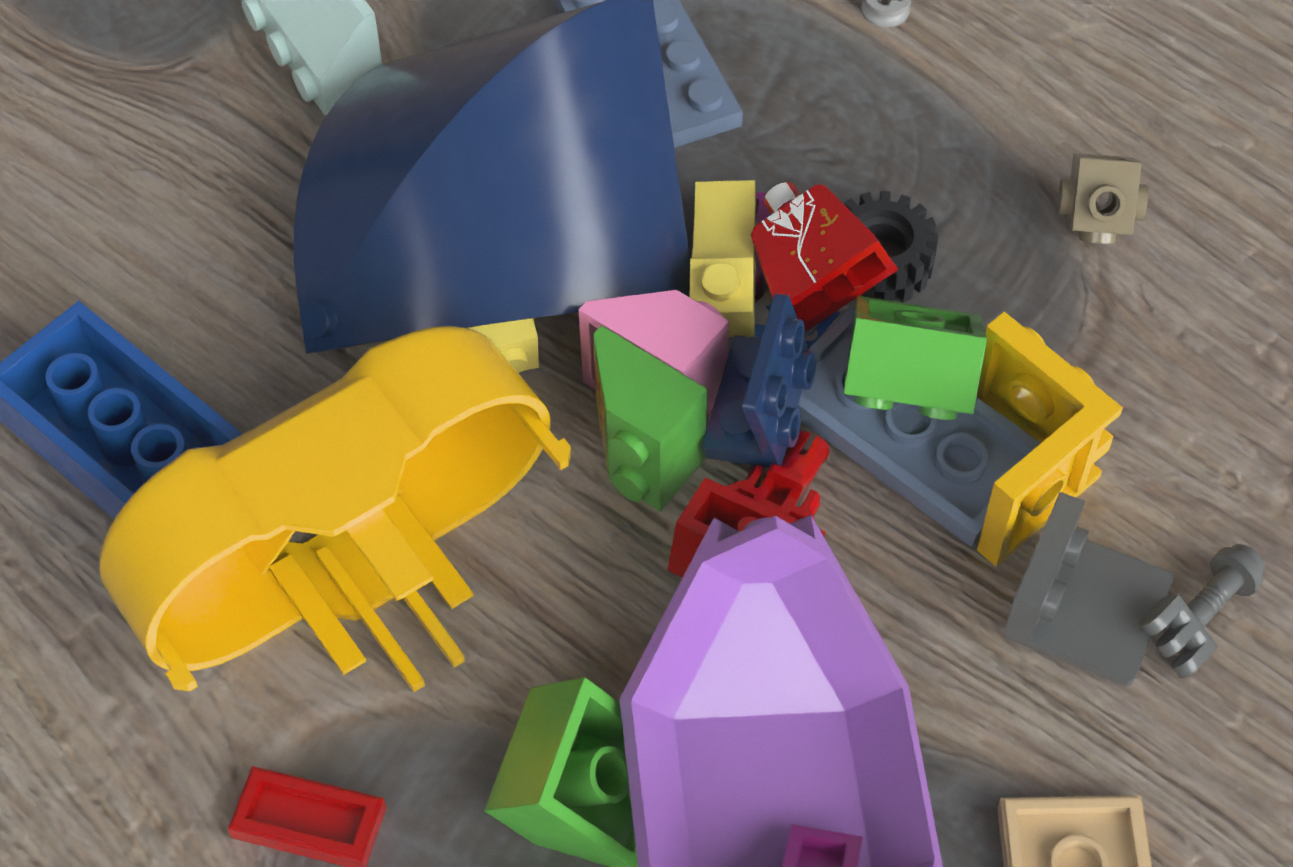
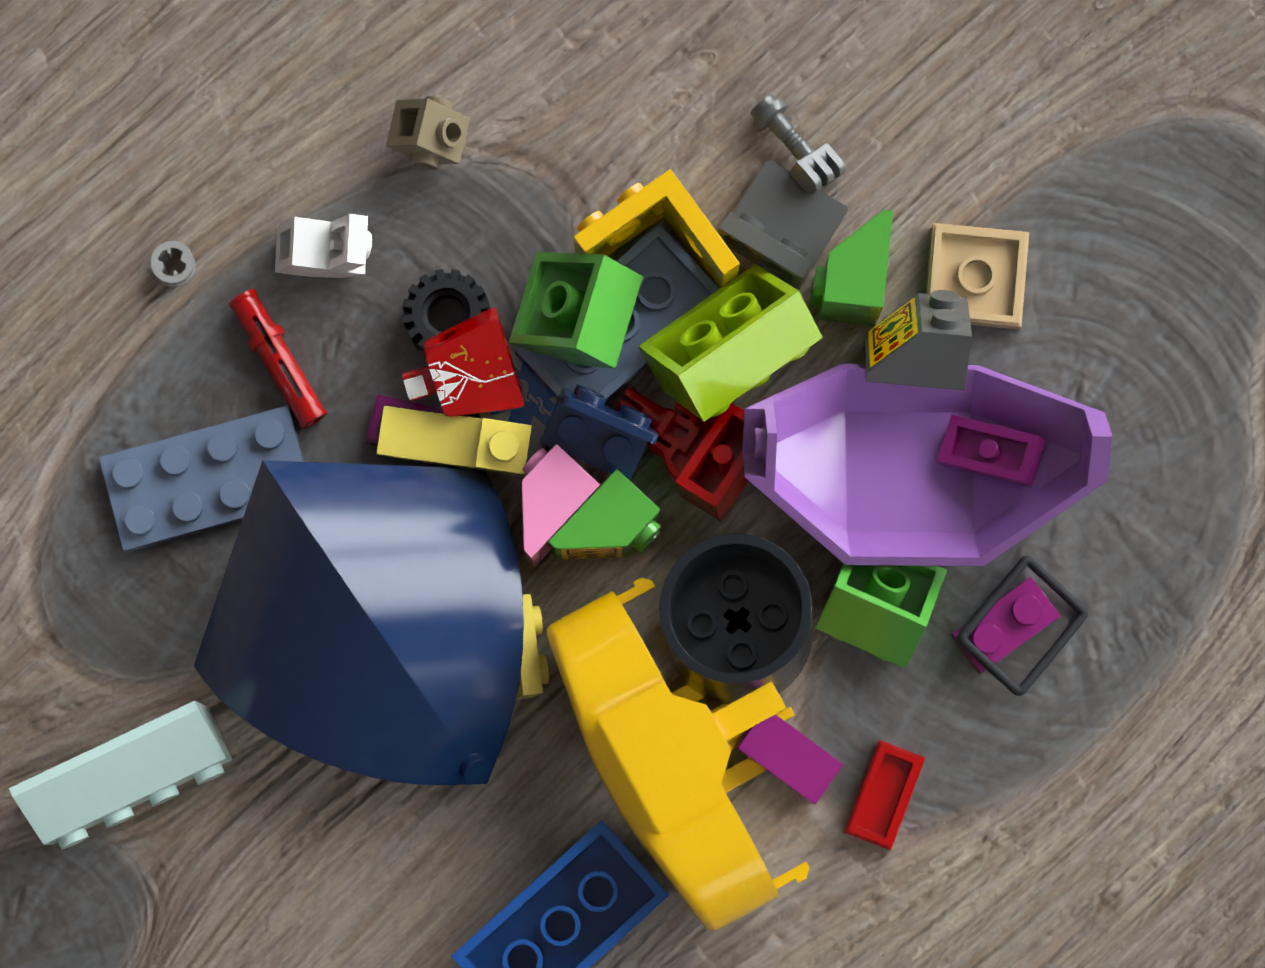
camera: 85 degrees left, 25 degrees up
none -> red pin [228,289,328,429]
none -> white brick [275,214,372,278]
none -> lime brick [638,264,823,422]
none -> black brick [659,534,813,704]
none -> magenta tile [734,714,844,805]
none -> bright green slope [810,210,893,326]
none -> dark grey slope [864,290,972,391]

